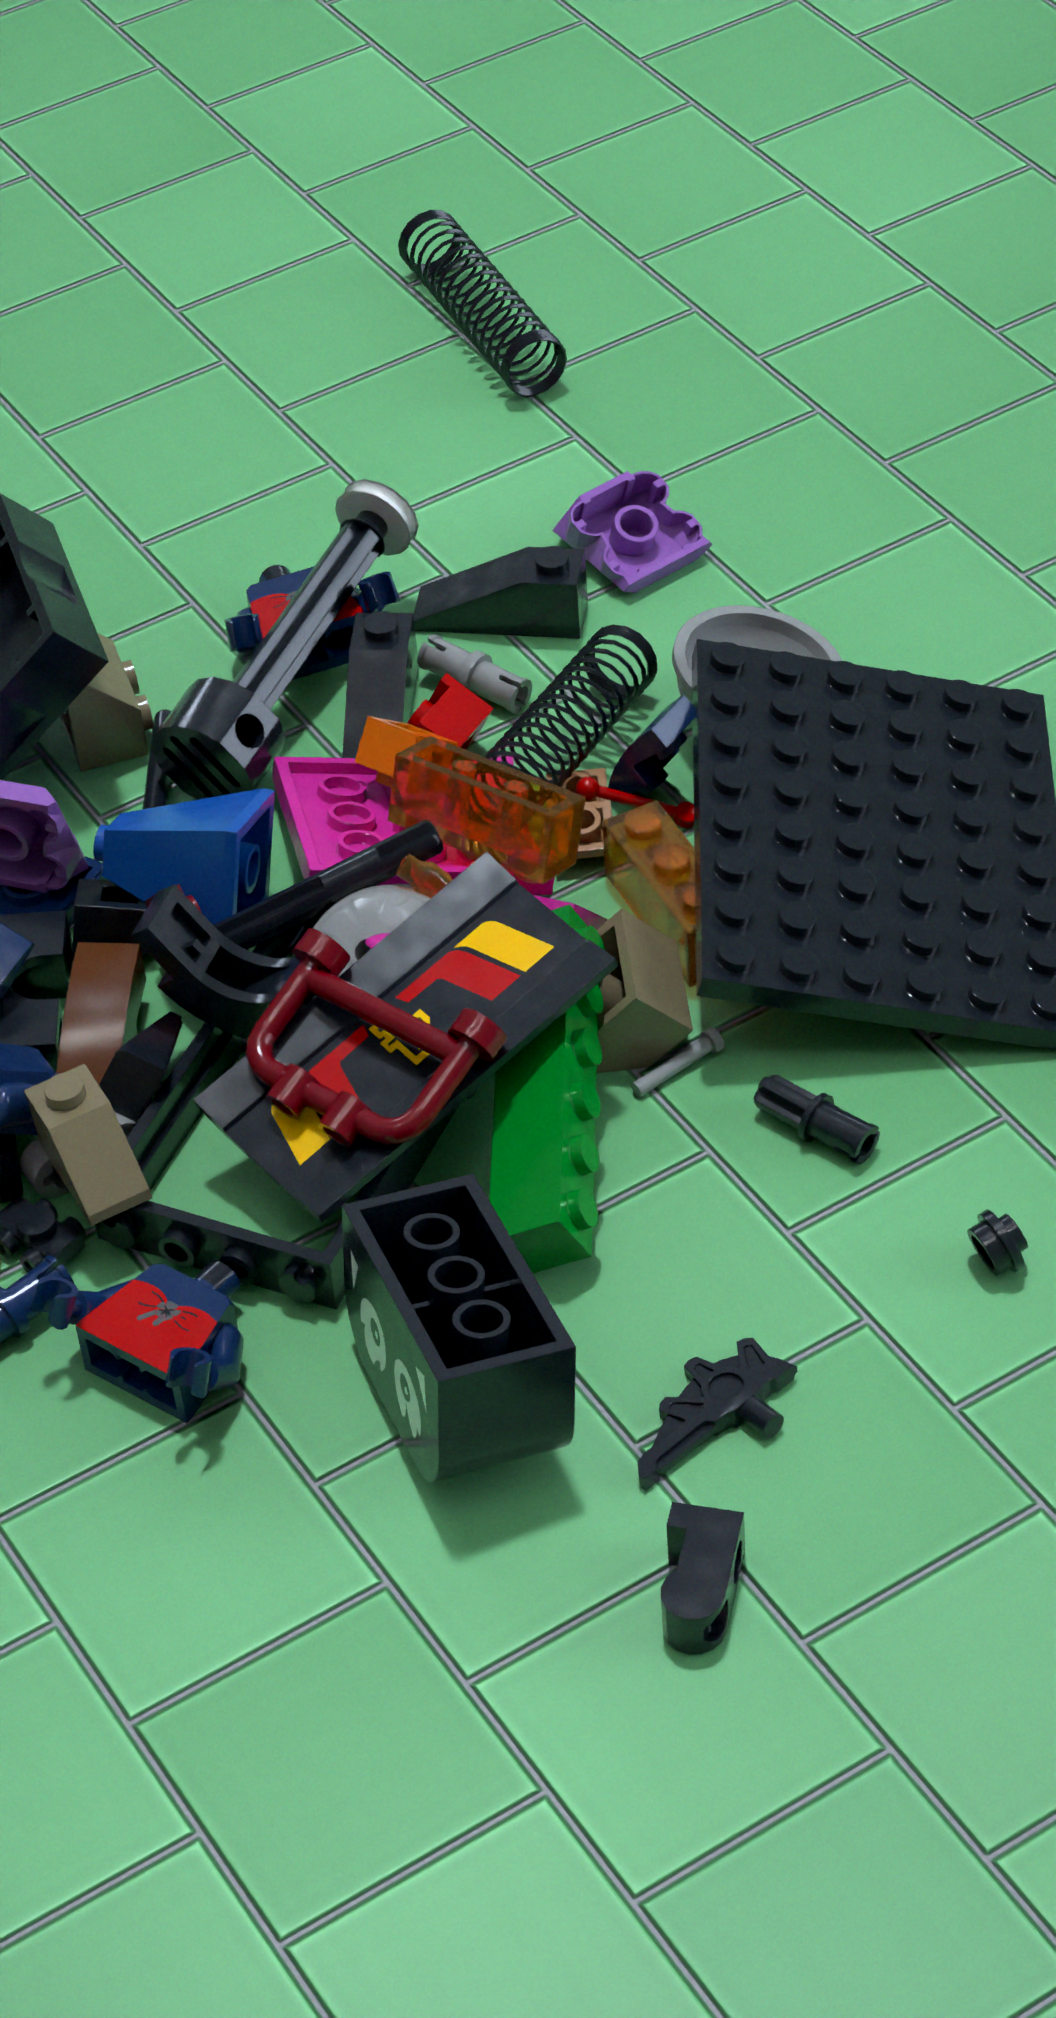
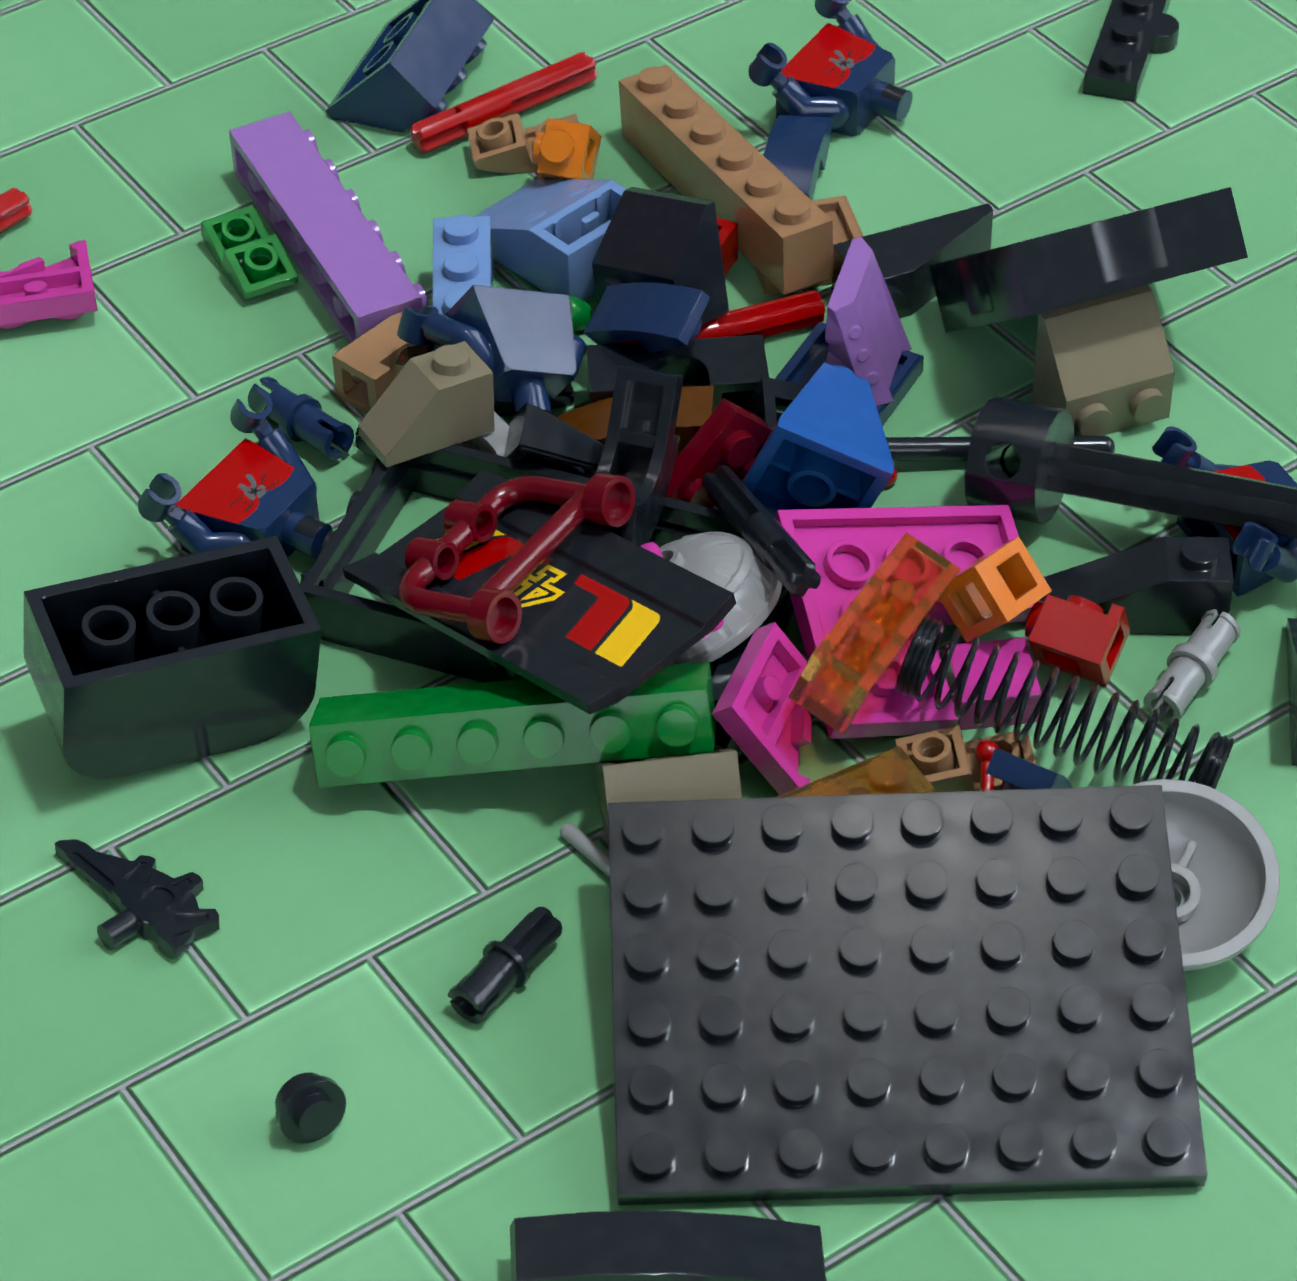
camera: 85 degrees right, 0 degrees up
clear orange piece [396,853,453,899] -> none

